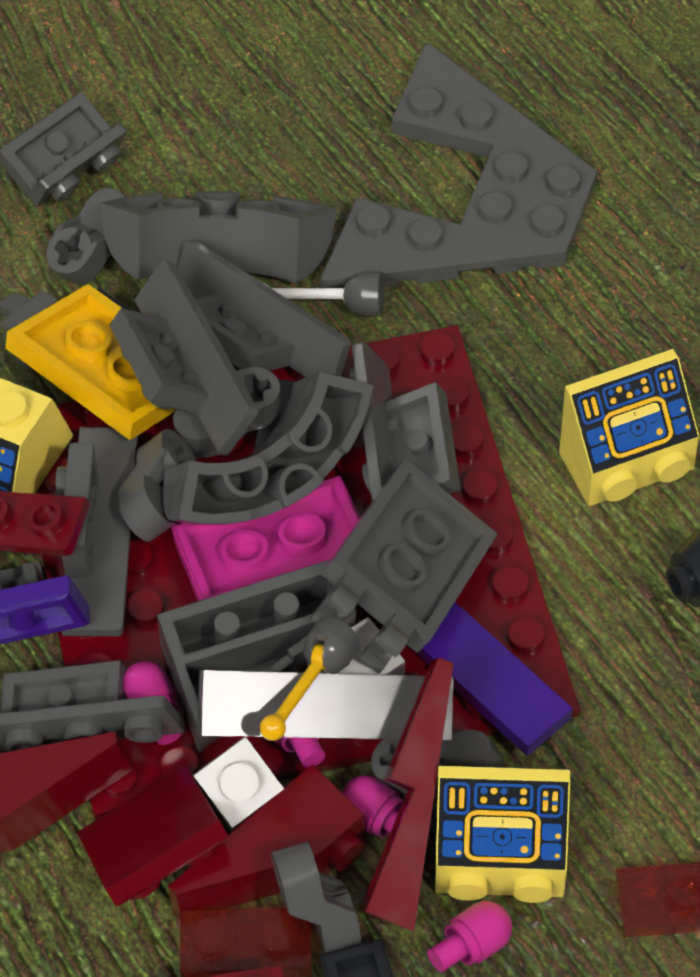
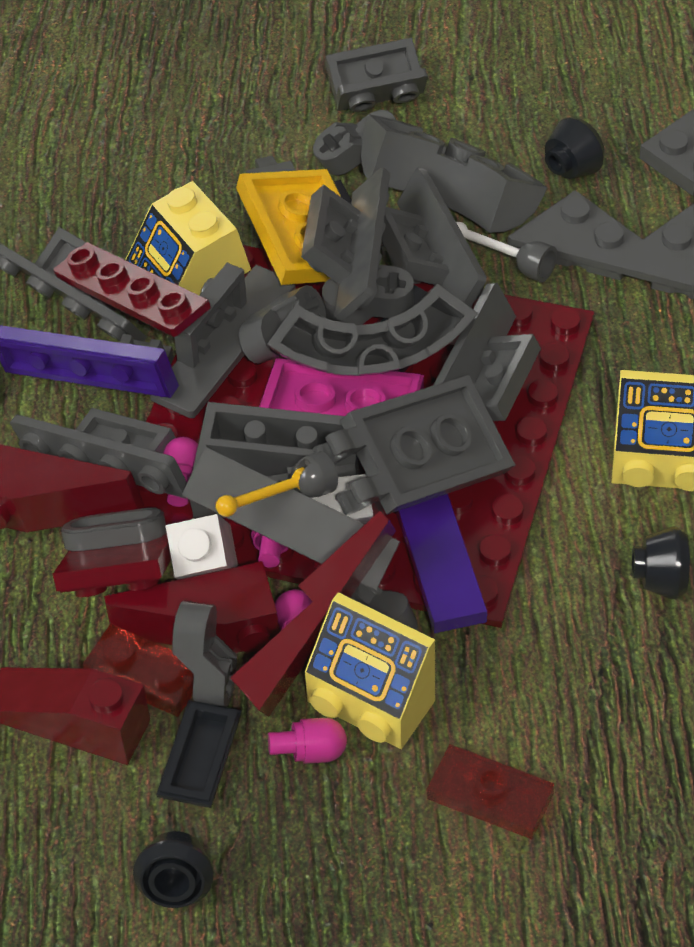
camera: 30 degrees right, 5 degrees down
none -> dark grey tile [61,508,167,551]
none -> black cone [545,118,605,179]

